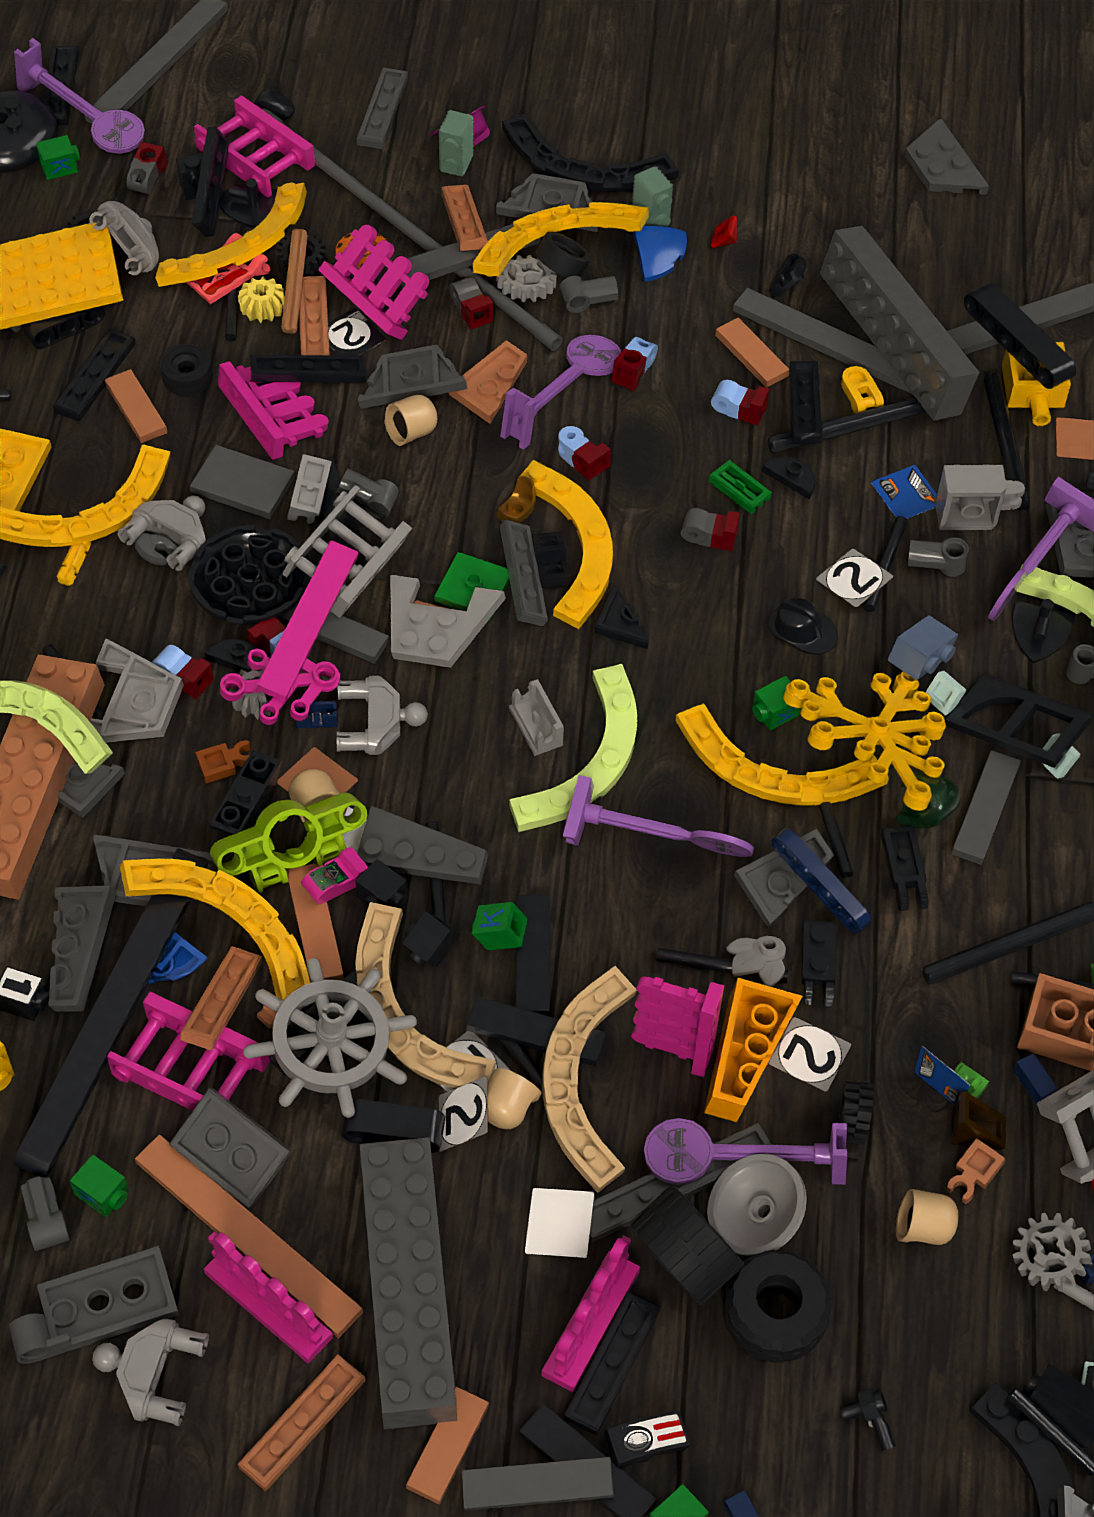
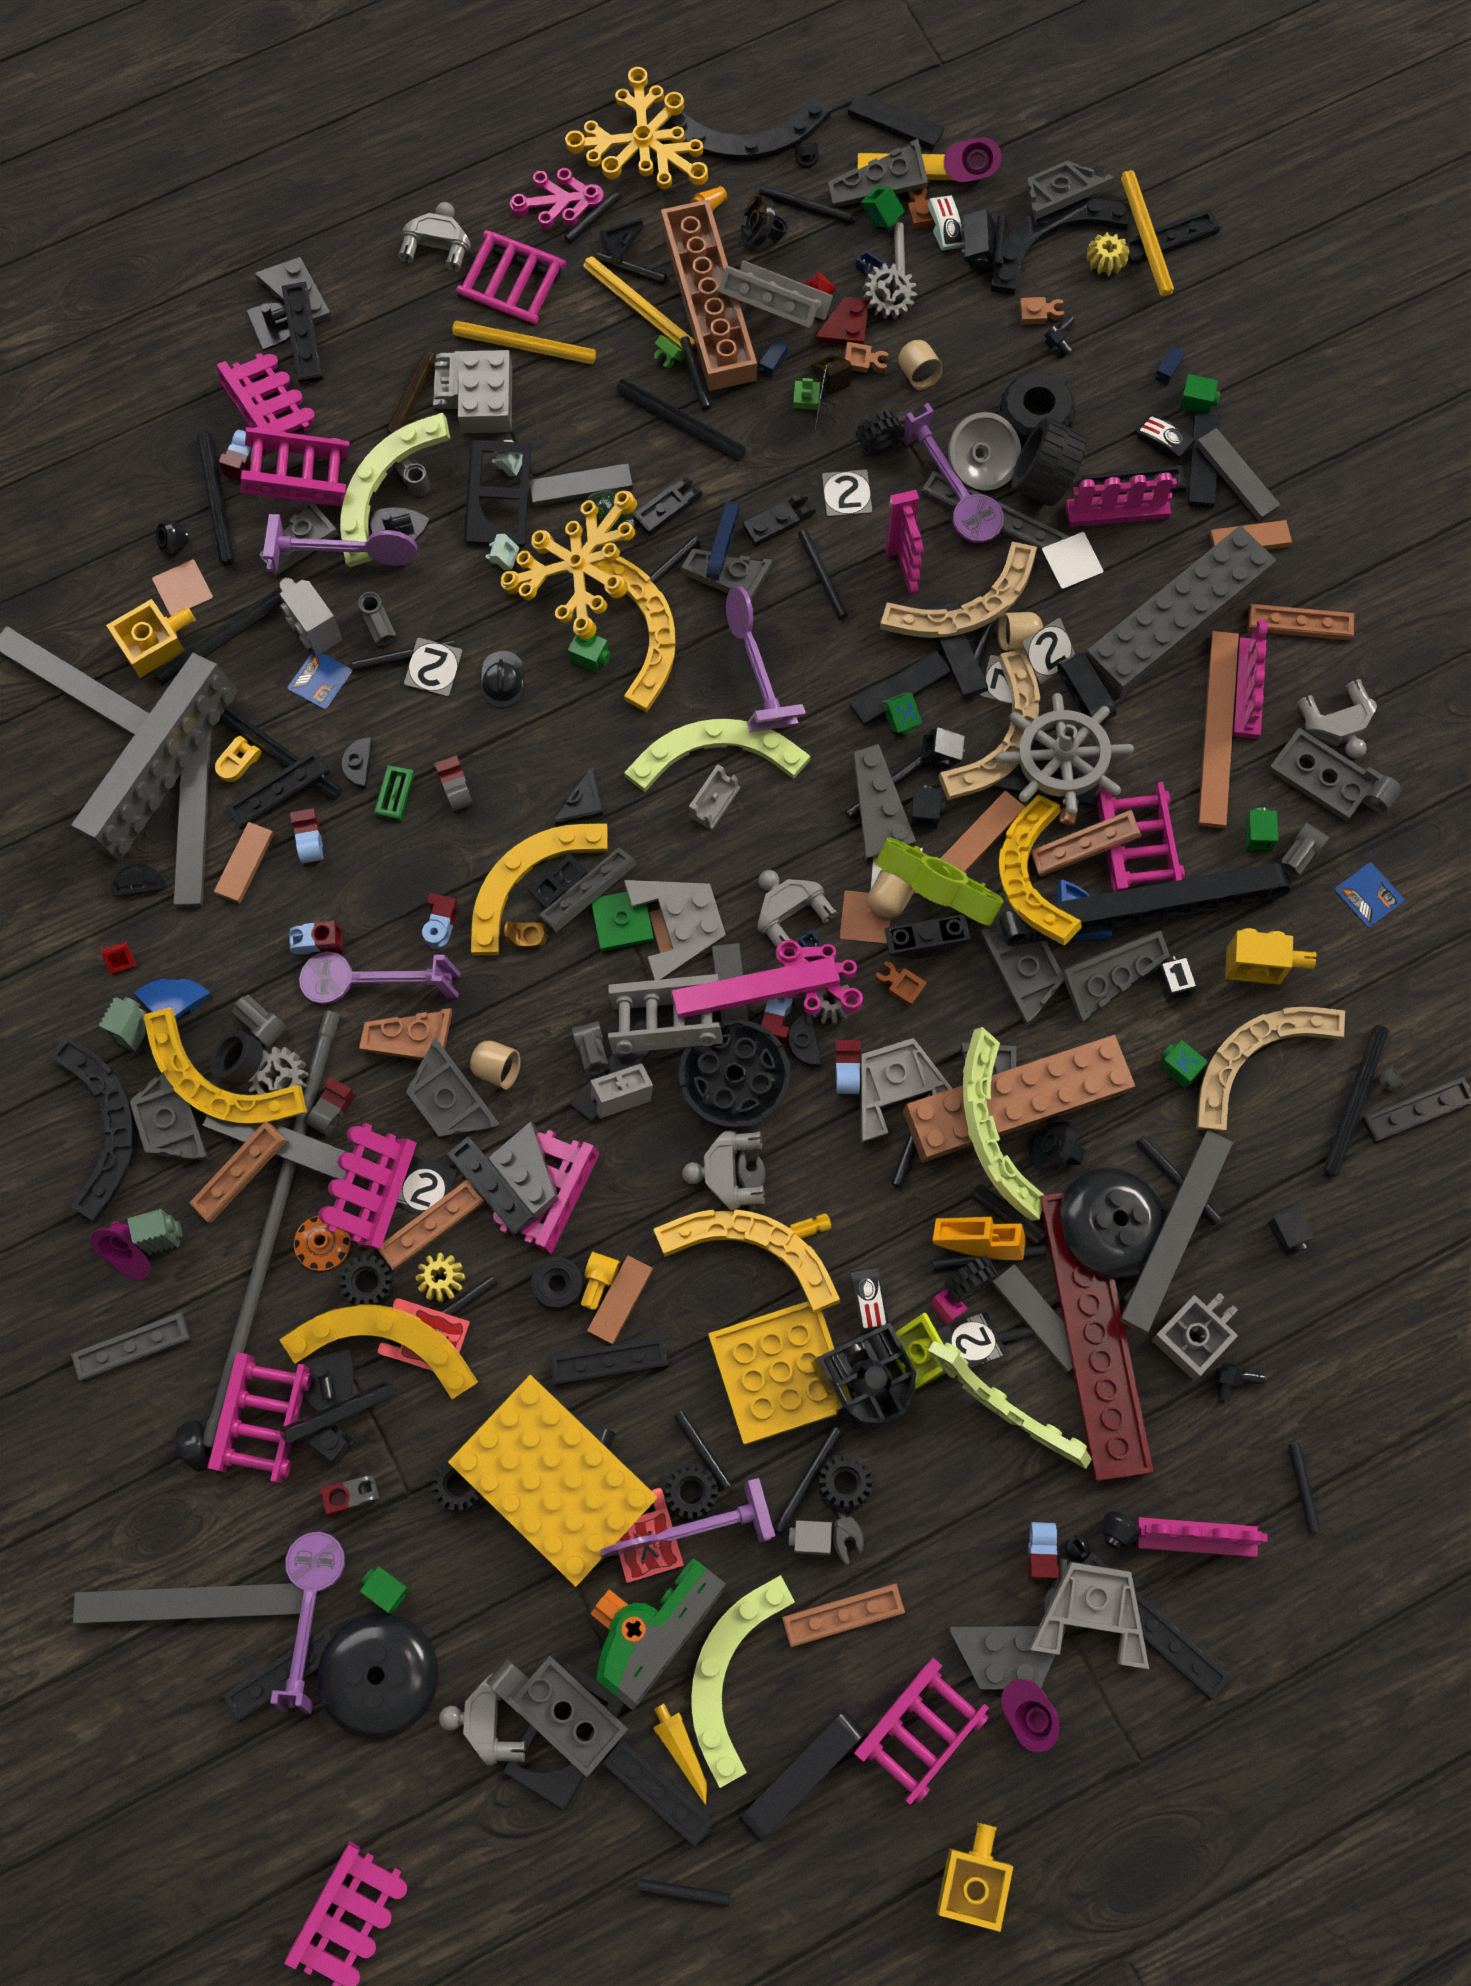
camera: 120 degrees left, 15 degrees up
light grey connector [89,201,159,275] -> none
dark grey tile [169,1088,292,1208] -> none
dark grey tile [190,445,295,519] -> none
medium nougat axle [281,229,308,334] -> none
dark pink leg [301,847,368,904] -> none
light orange wedge [704,978,803,1122] -> none
light grey plate [727,936,786,987] -> none
sand blue brick [888,615,958,680] -> none
black beam [964,283,1076,389] -> none
none -> wing [489,1121,559,1218]
none -> yellow axle [581,1252,620,1310]
none -> dark red wing [816,297,869,345]
none -> nougat plate [1020,297,1064,325]

